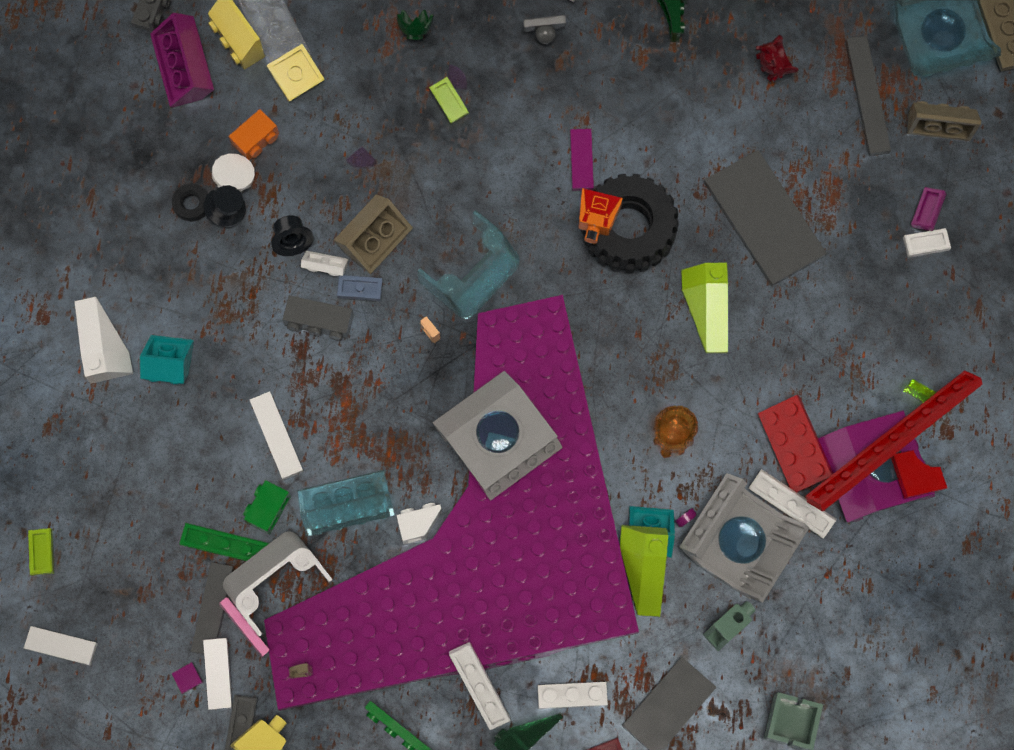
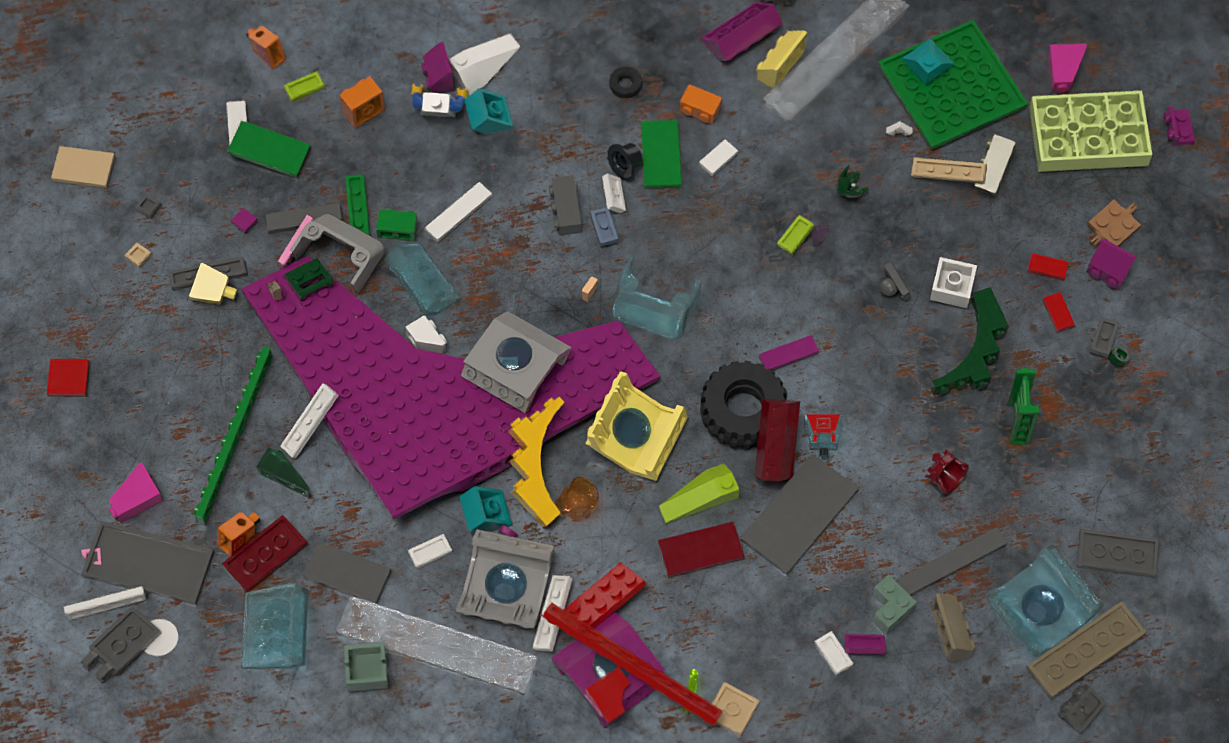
camera: 70 degrees right, 10 degrees down
black piece [203,185,246,227] -> none
white tile [203,638,232,709] -> none
white tile [212,154,255,192] -> none
light yellow tile [266,44,325,102] -> none
dark tan slope [334,194,413,274] -> none
clear purple tile [346,147,377,168] -> none
white plate [538,682,608,709] -> none
torso [579,188,623,244] -> none
lime wedge [620,525,668,617] -> none
sand green torso [703,601,755,652] -> none
none -> green tile [227,120,310,178]
none -> dark green plate [284,258,334,301]
none -> clear plate [336,596,538,696]
none -> orange brick [339,76,385,129]
none -> white tile [408,534,452,569]
none -> torso [411,84,468,118]
none -> magenta slope [421,42,454,94]
none -> yellow arch [508,397,564,527]
none -> light yellow panel [585,371,688,481]
none -> green tile [641,120,682,189]
none -> dark red tile [658,521,744,578]
none -> white tile [699,140,738,176]
none -> tan tile [712,682,760,737]
none -> dark red slope [754,399,800,481]
none -> torso [804,414,842,460]
none -> sand green brick [872,575,917,635]

